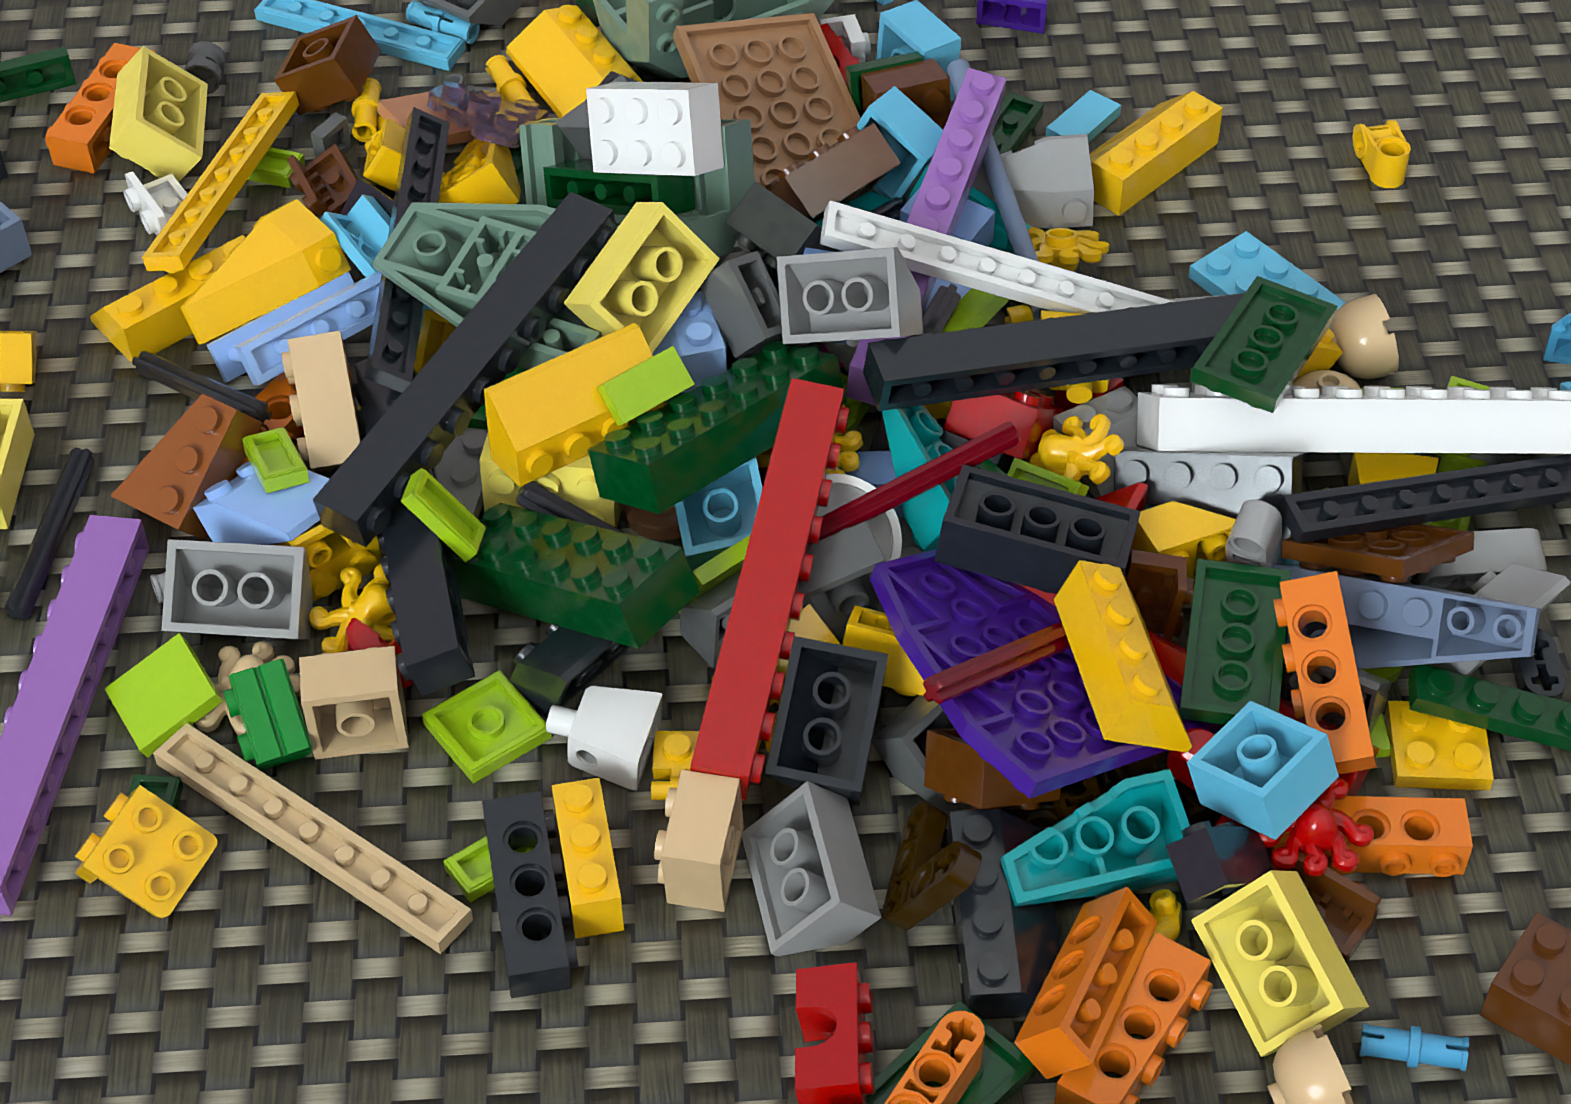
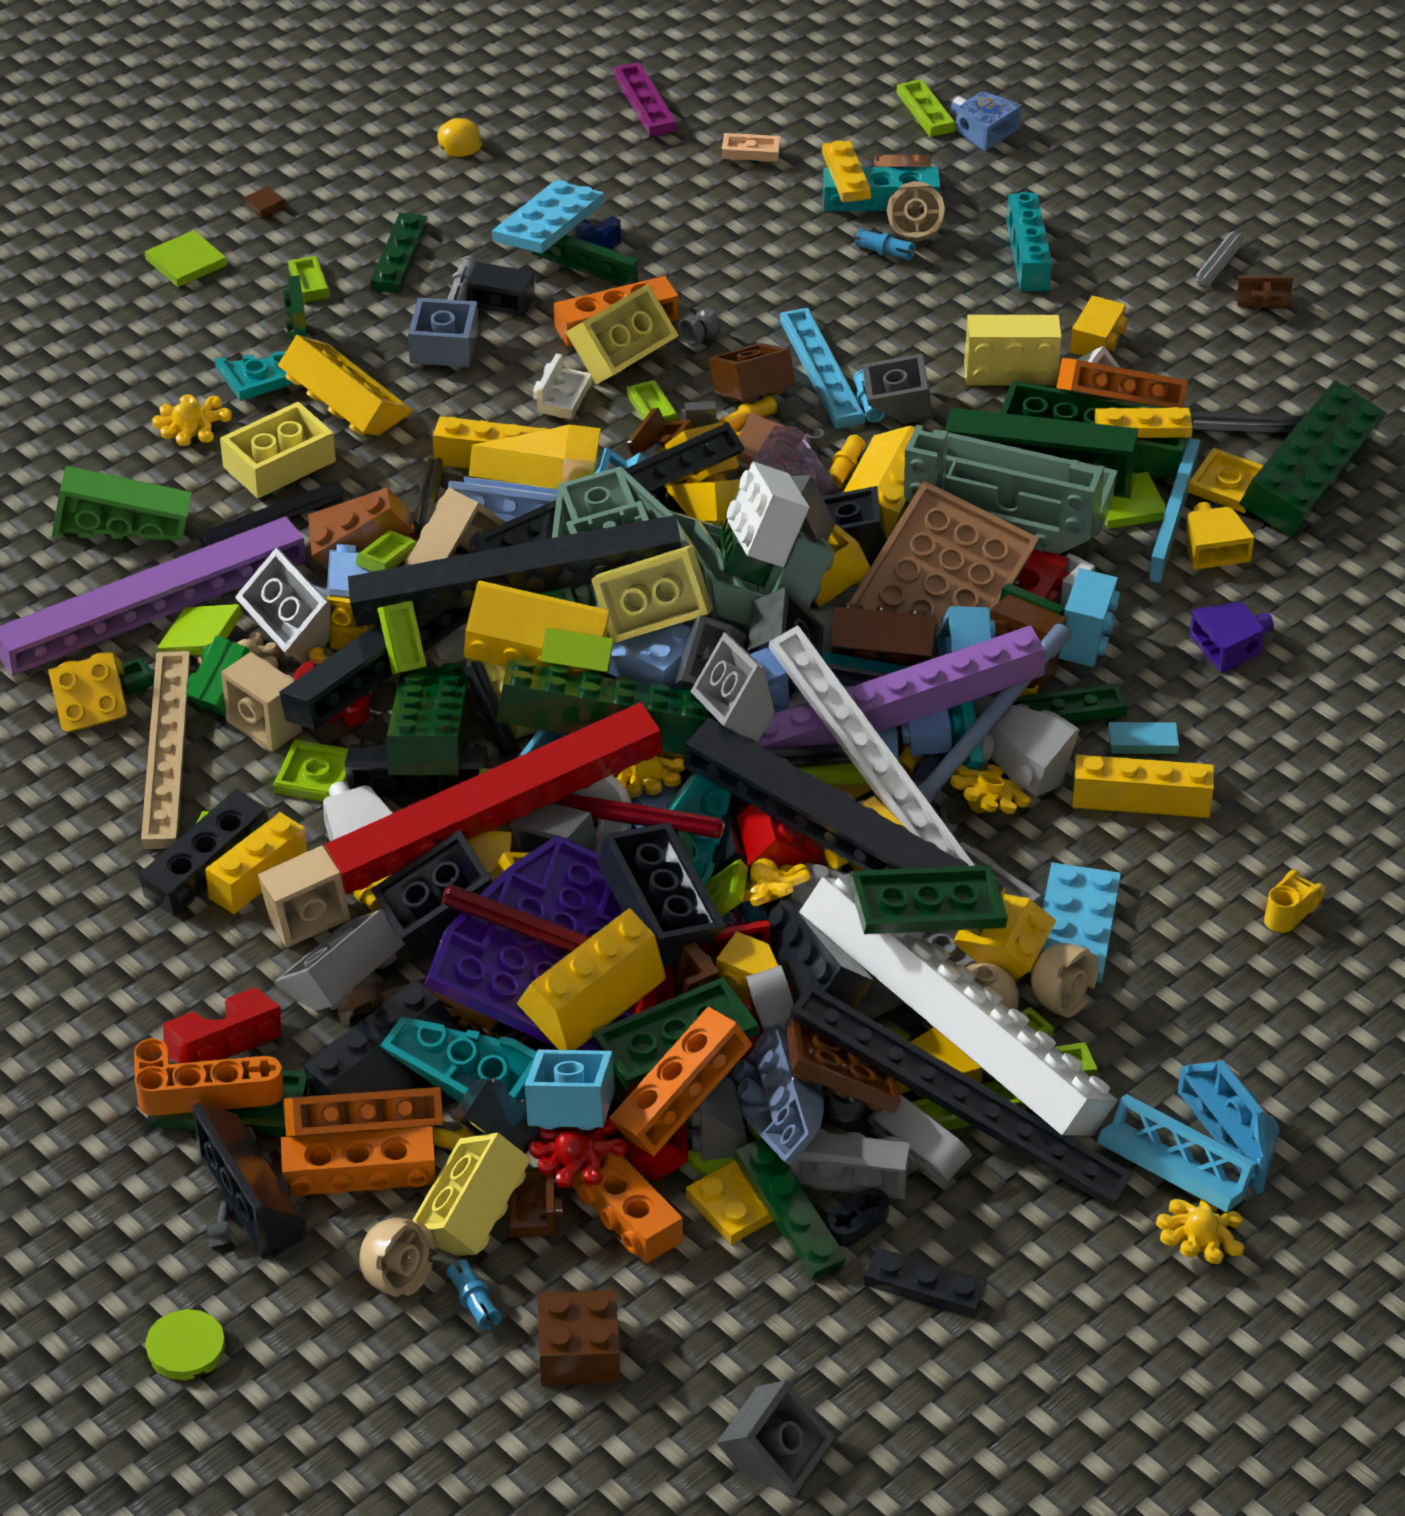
camera: 50 degrees right, 5 degrees down
yellow plate [142,91,300,273] -> none

